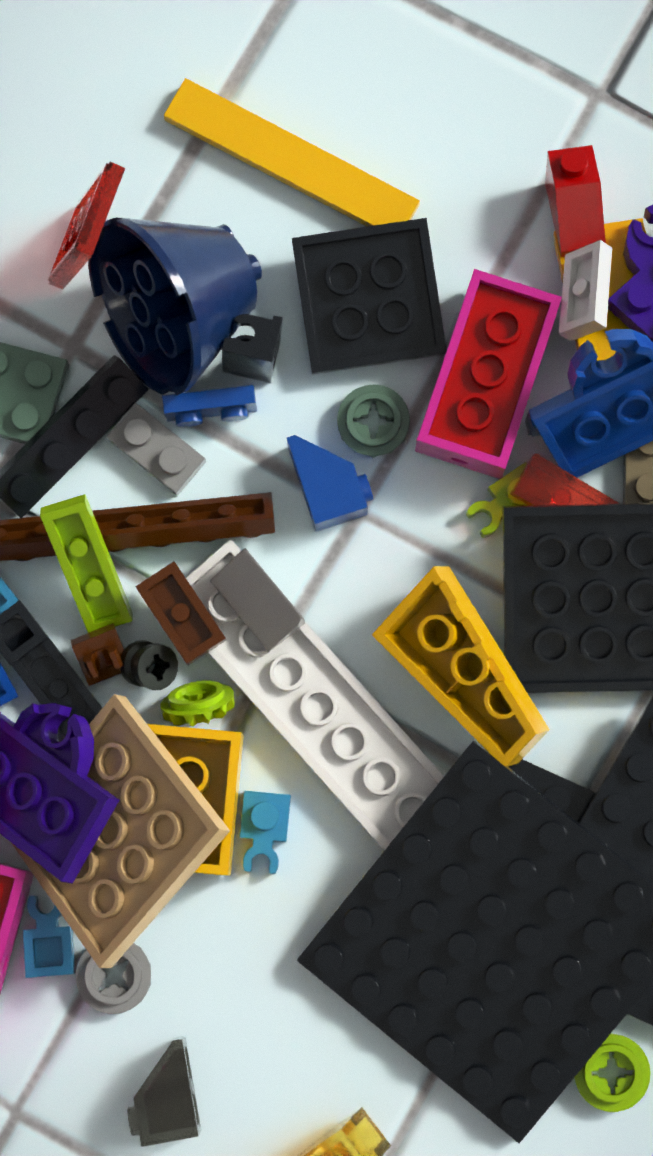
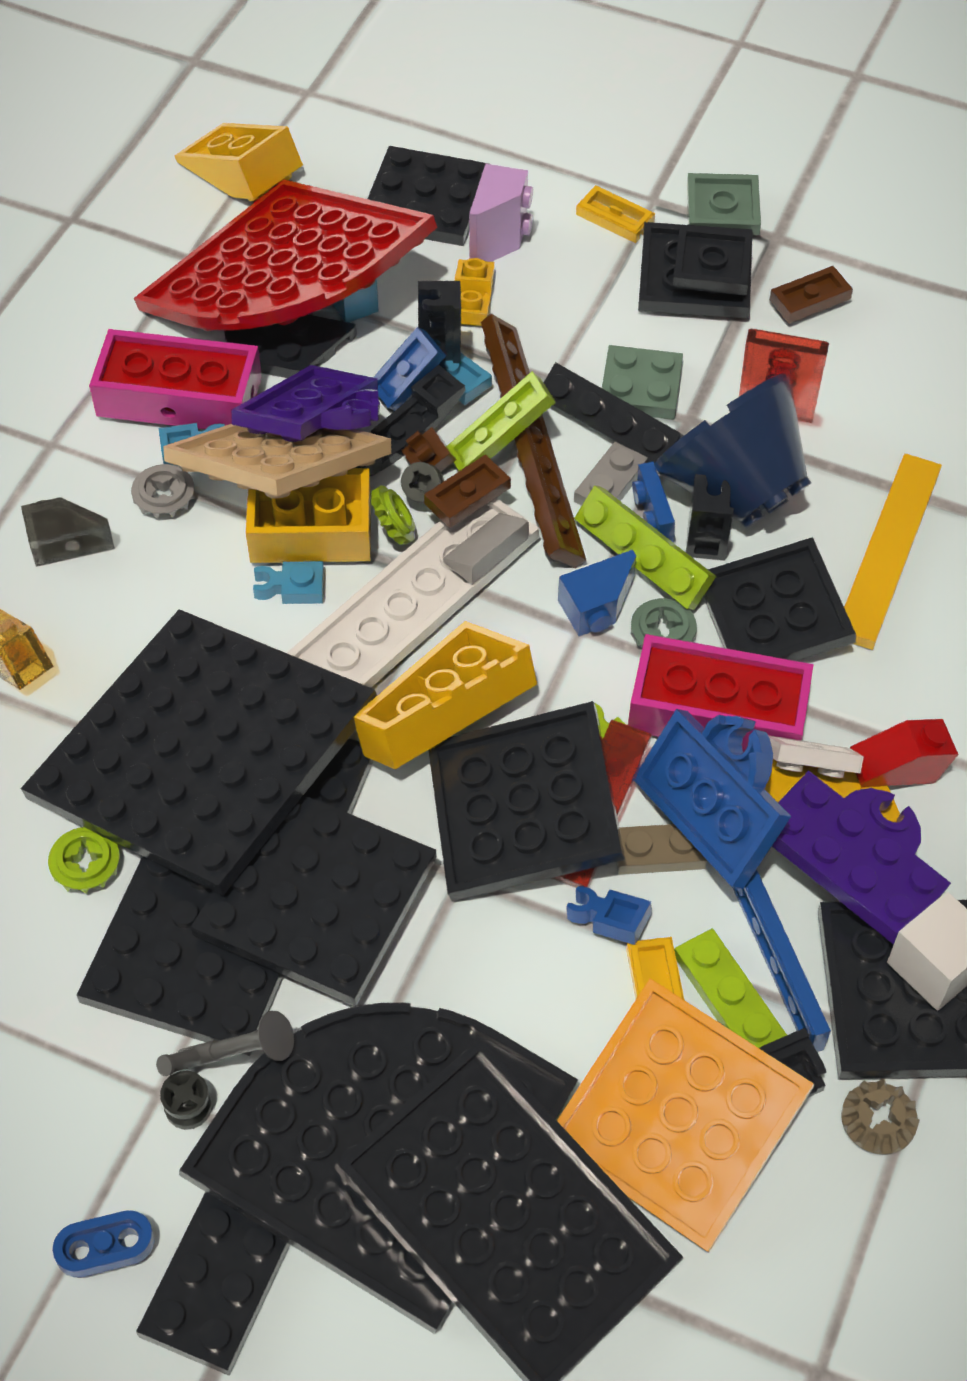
camera: 80 degrees right, 25 degrees down
none -> lime plate [574,485,716,610]

